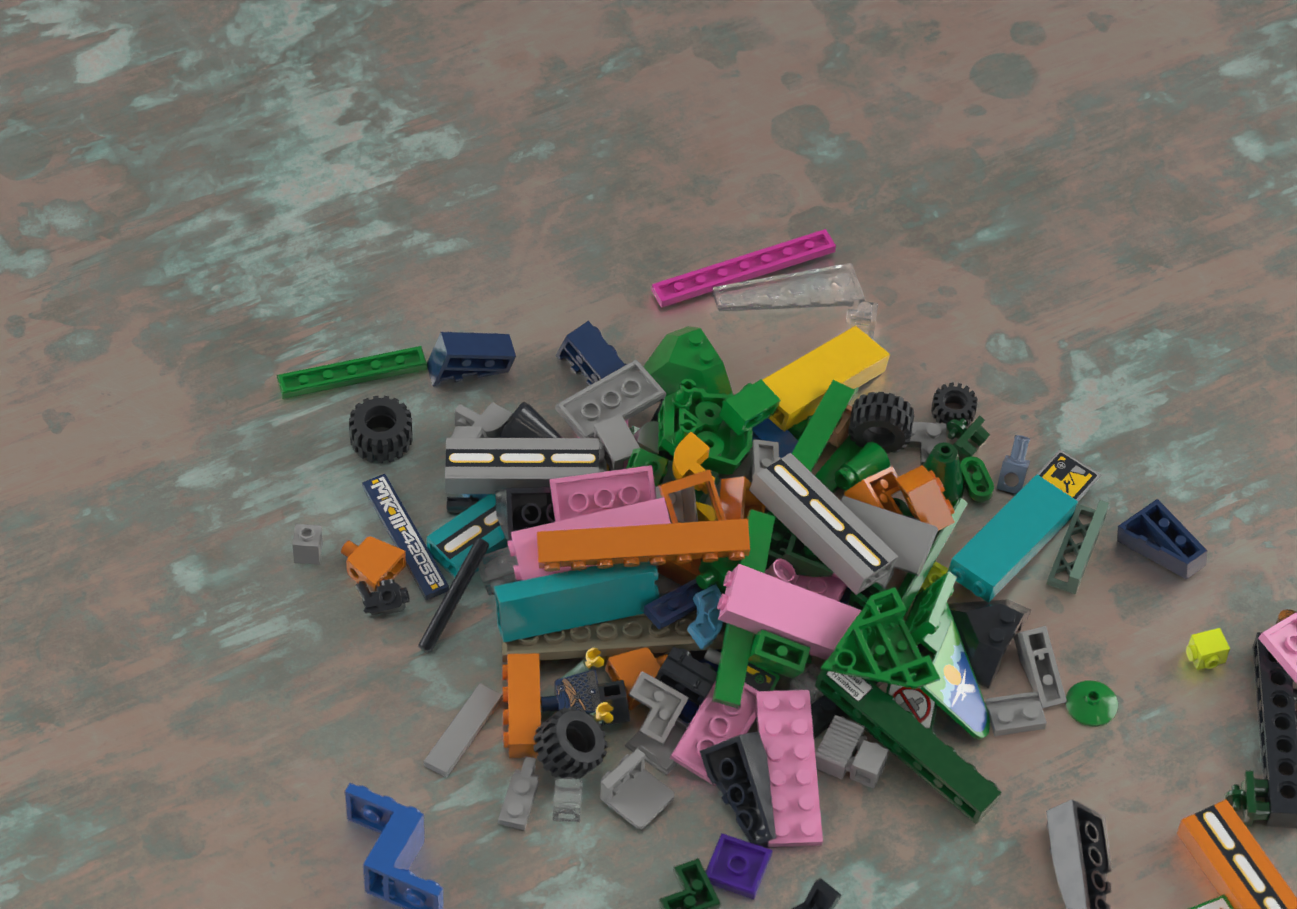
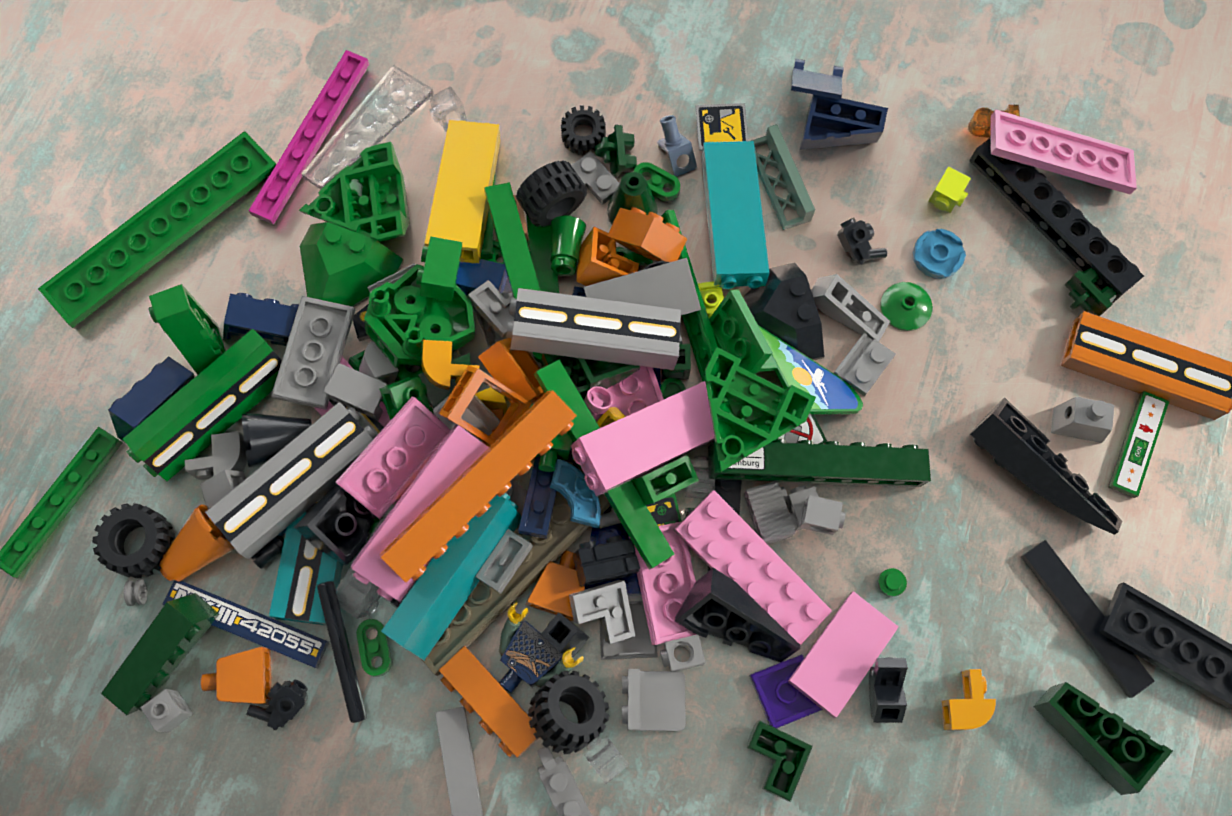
camera: 40 degrees left, 20 degrees up
none -> green plate [38,131,276,328]
none -> dark green wedge [101,593,220,716]
none -> green brick [123,329,282,481]
none -> light grey bush [124,579,147,606]
none -> green wedge [148,284,226,375]
none -> orange cone [160,504,235,581]
none -> green wedge [299,141,410,241]
none -> green plate [356,619,392,677]
none -> light grey plate [475,529,533,594]
none -> light grey brick [660,634,705,672]
none -> bright pink tile [788,591,899,718]
none -> flag [791,58,844,100]
none -> light grey brick [800,495,846,535]
none -> black piece [837,218,887,265]
none -> green plate [878,568,907,597]
none -> dark azure tile [913,229,966,279]
none -> light grey torso [1051,397,1114,443]

